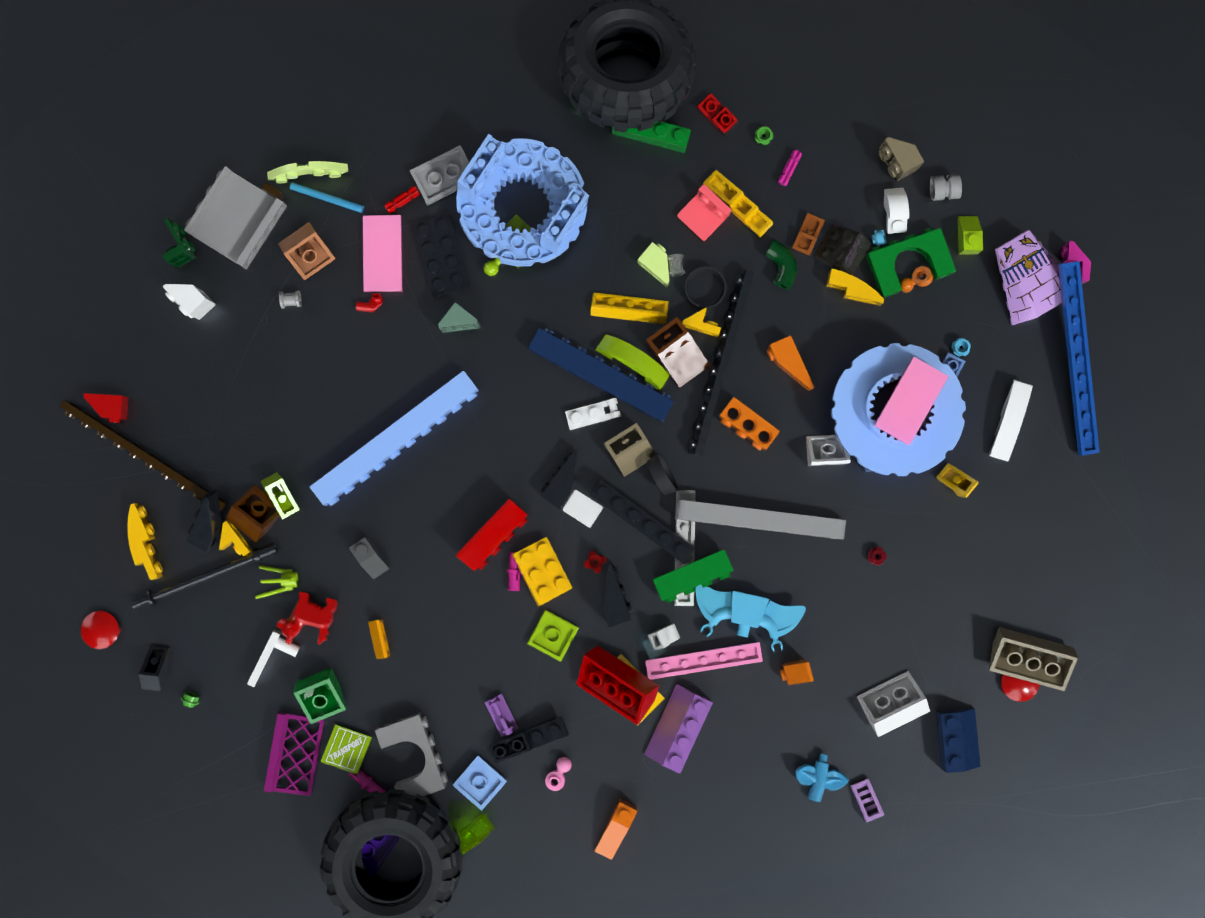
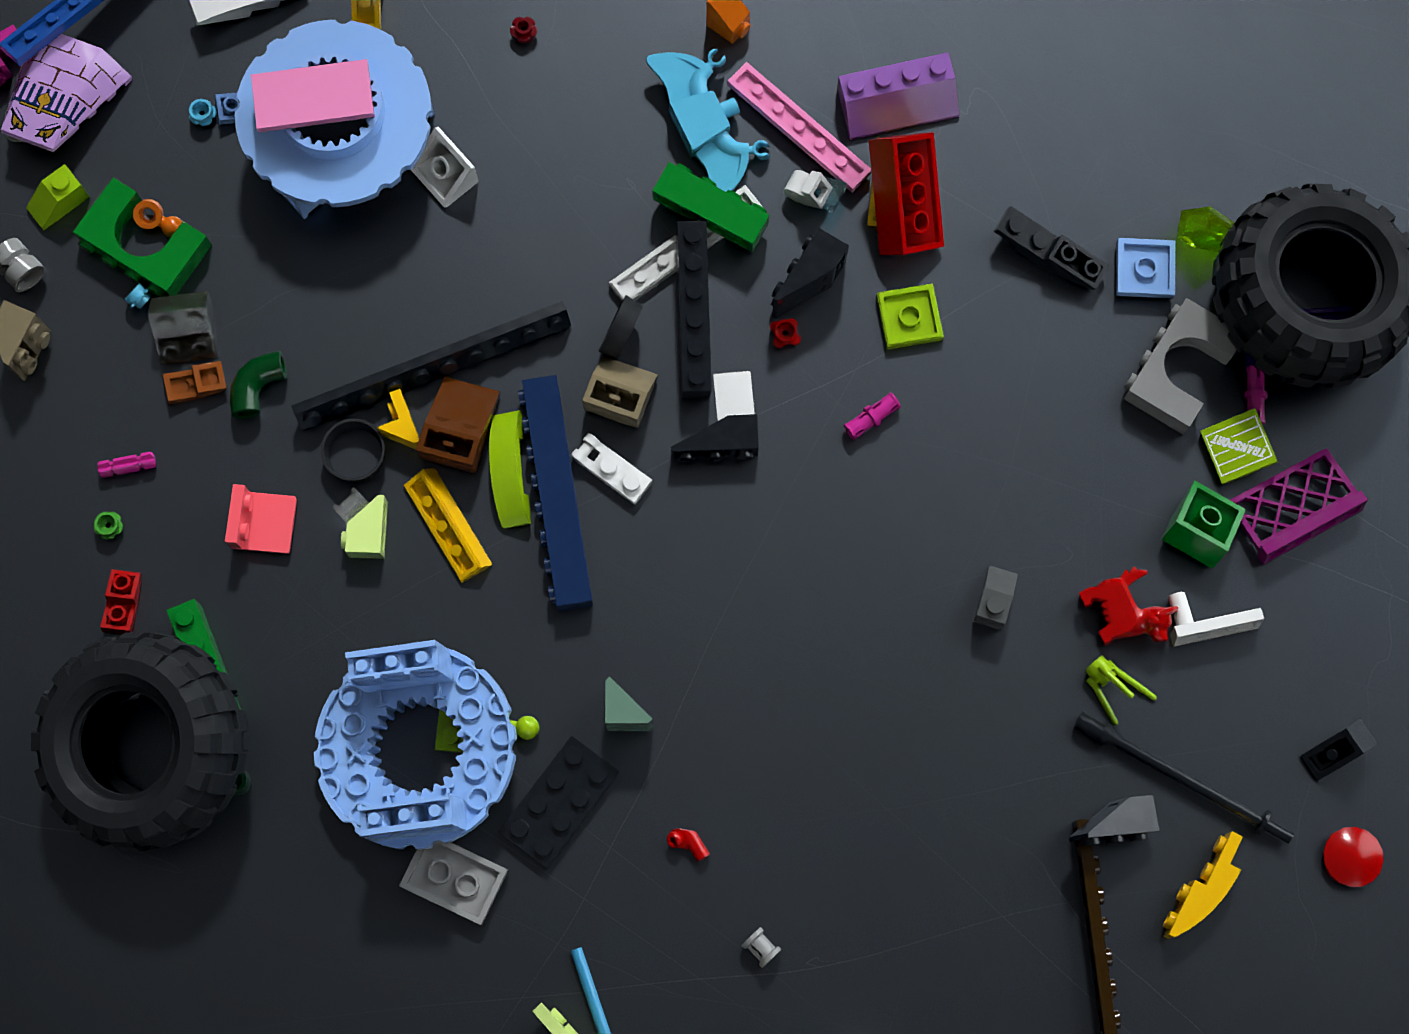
camera: 130 degrees left, 10 degrees down
bright green plate [180,691,200,708] -> none
yellow slope [219,521,253,556] -> none
reddish brown slope [226,485,280,542] -> none
lime slope [260,472,299,519] -> none
nougat slope [278,222,336,280] -> none
light blue brick [310,371,479,506] -> none
bright pink tile [363,215,403,292] -> none
light orange slope [368,619,390,659] -> none
red axle [384,186,420,213] -> none
red slope [455,498,528,571] -> none
medium lavender hinge [484,694,519,737] -> none
yellow plate [512,537,572,606] -> none
bright pink plate [545,757,572,791] -> none
orange slope [594,798,638,860] -> none
light grey beam [675,500,846,540] -> none
yellow slope [703,170,773,237] -> none
orange brick [718,397,780,451] -> none
orange slope [767,336,815,391] -> none
yellow slope [826,269,884,306] -> none
white brick [884,188,909,234] -> none

